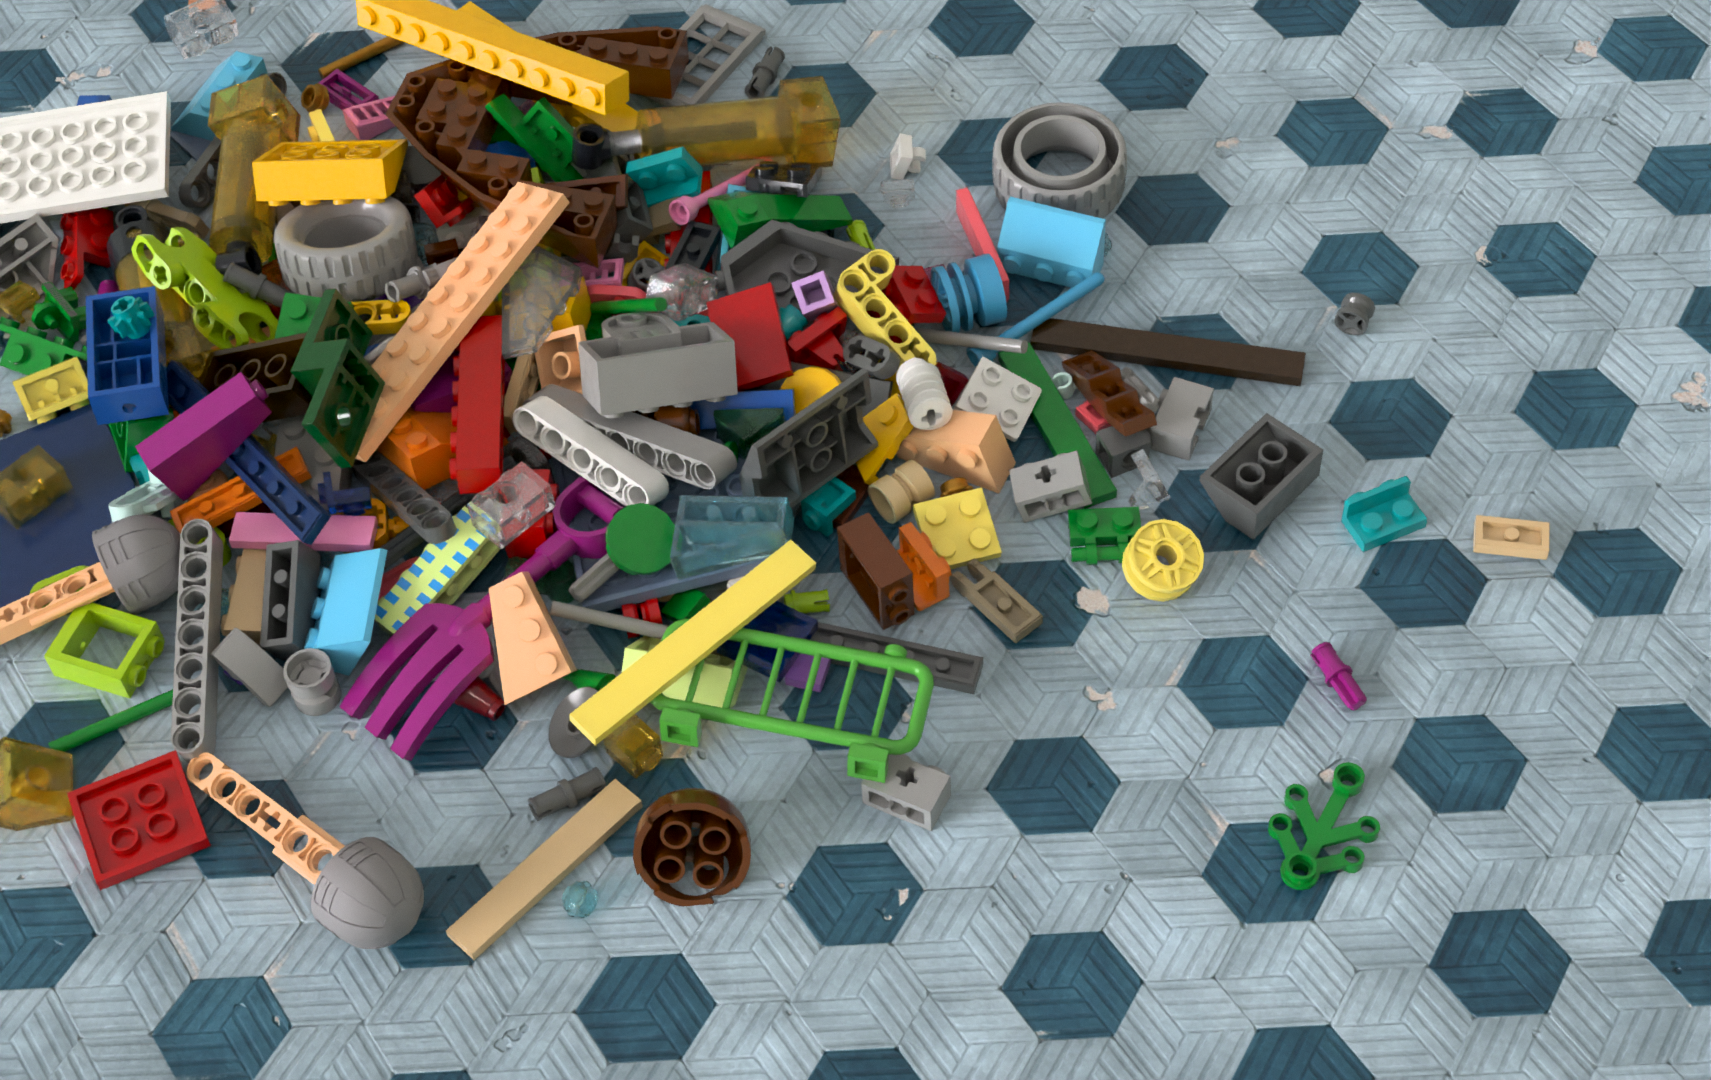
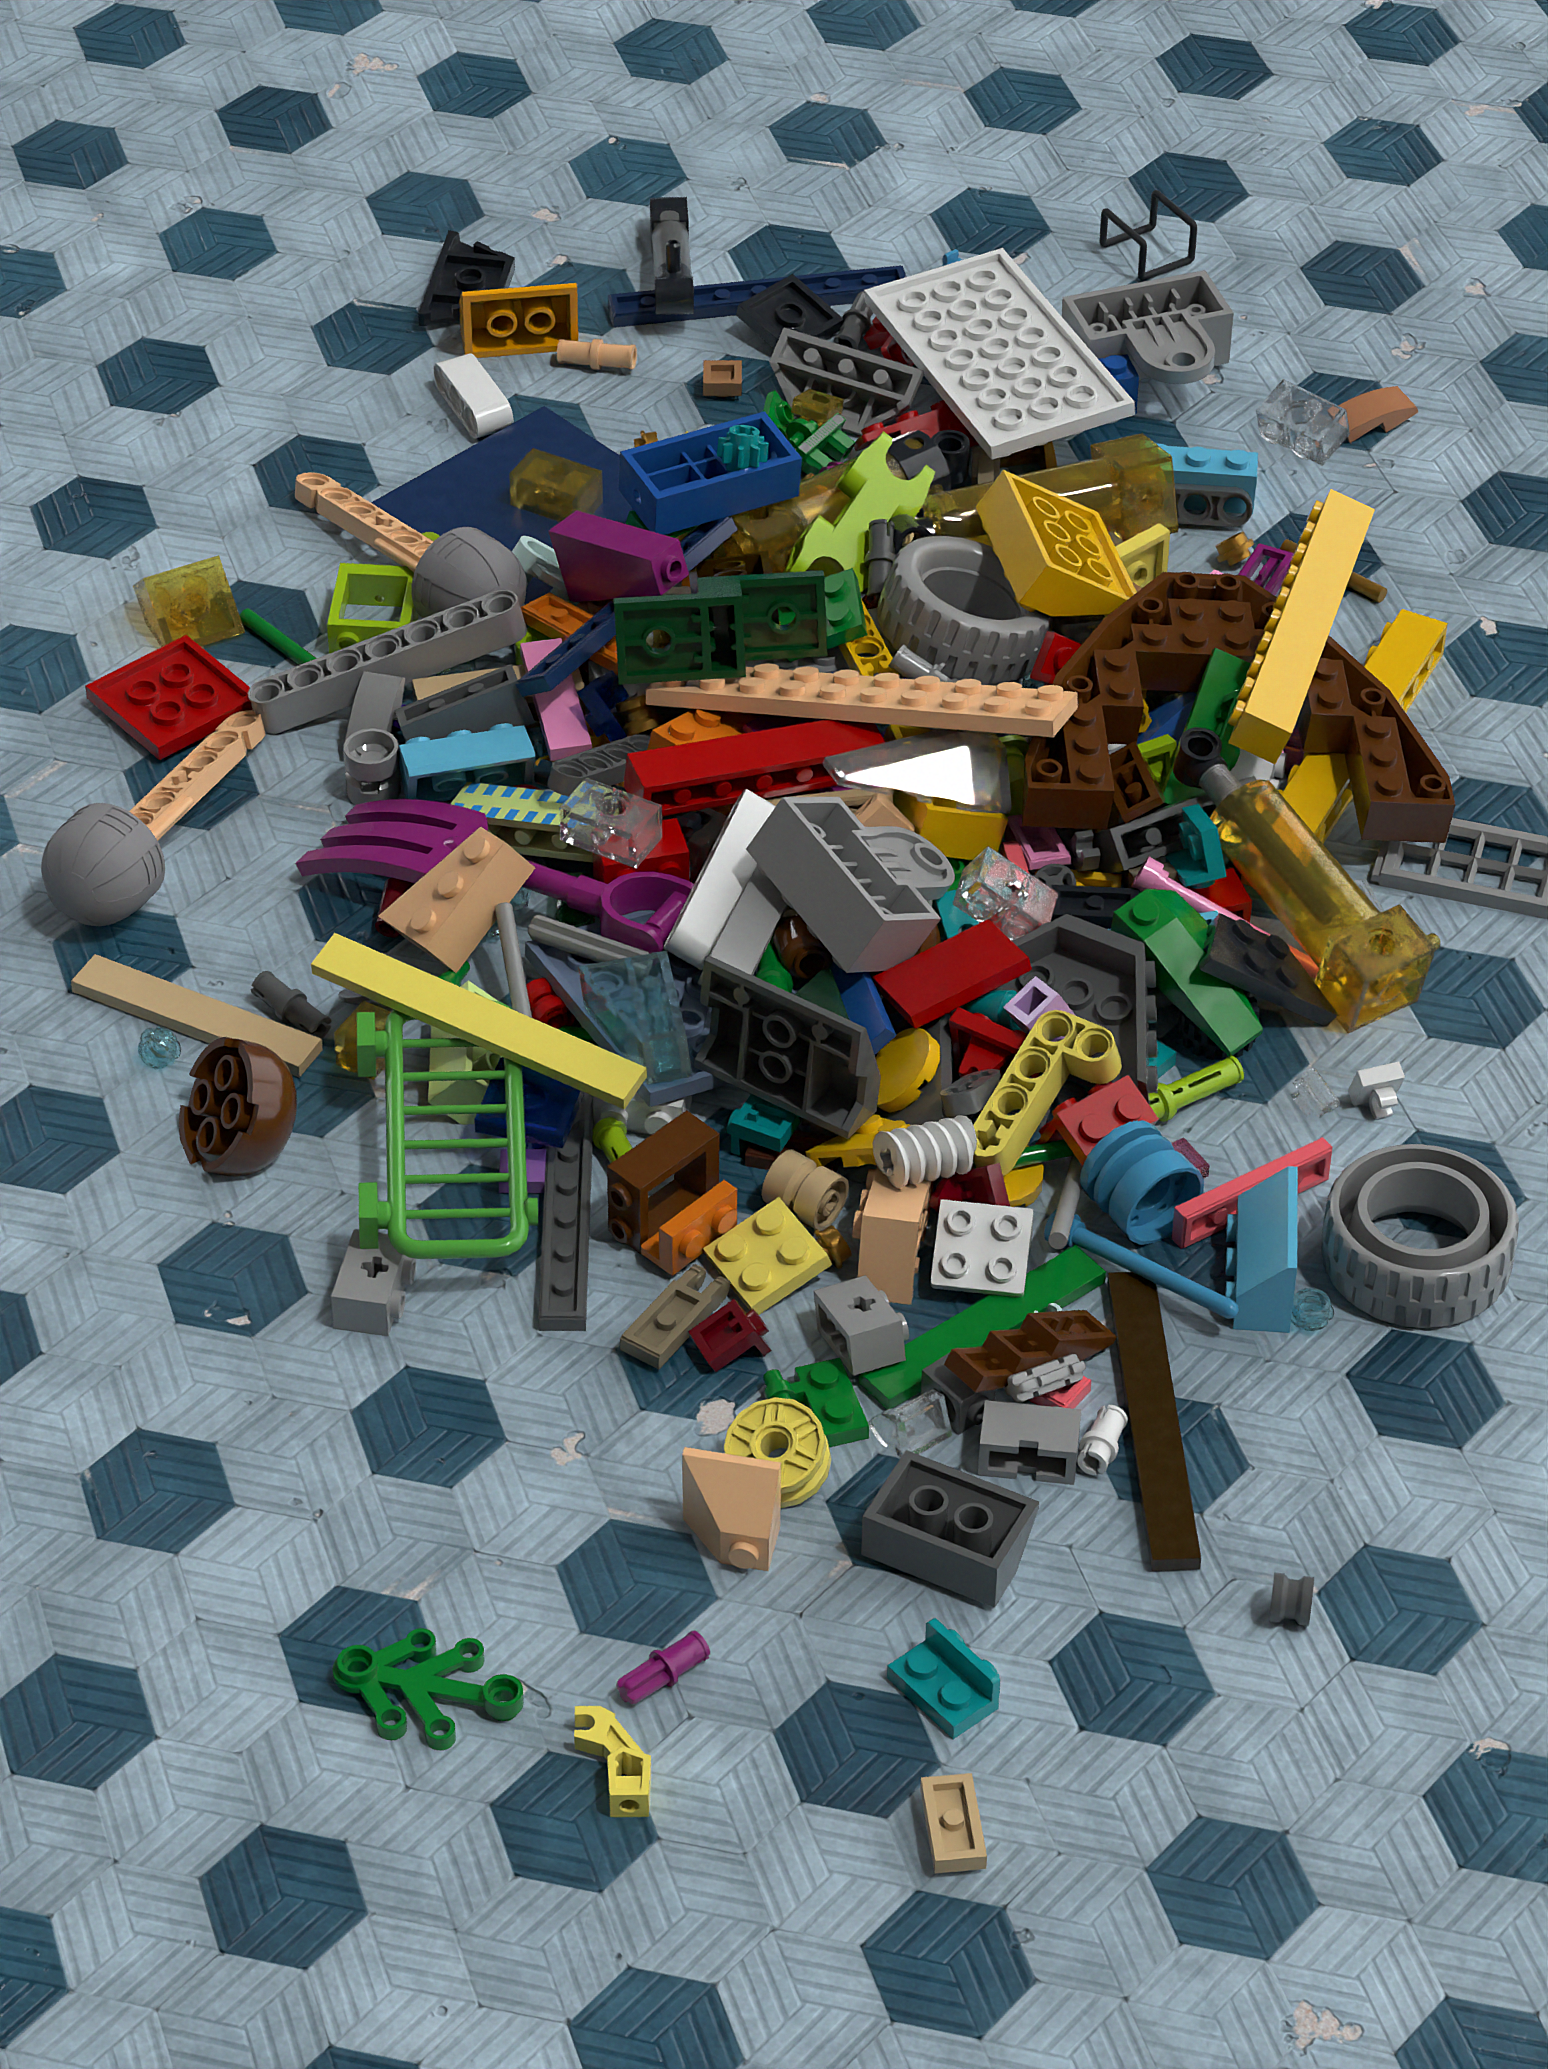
camera: 70 degrees right, 10 degrees down
green bar [590,297,667,315] -> none
green tile [605,503,678,576] -> none
dark grey pin [745,46,785,101] -> none
none -> light yellow piece [574,1706,651,1817]
none -> pearl gold wheel [615,693,665,737]
none -> light nougat slope [682,1447,781,1571]
none -> dark red bracket [688,1299,772,1372]
none -> light grey brick [1062,270,1234,384]
none -> white pin [1077,1405,1128,1475]

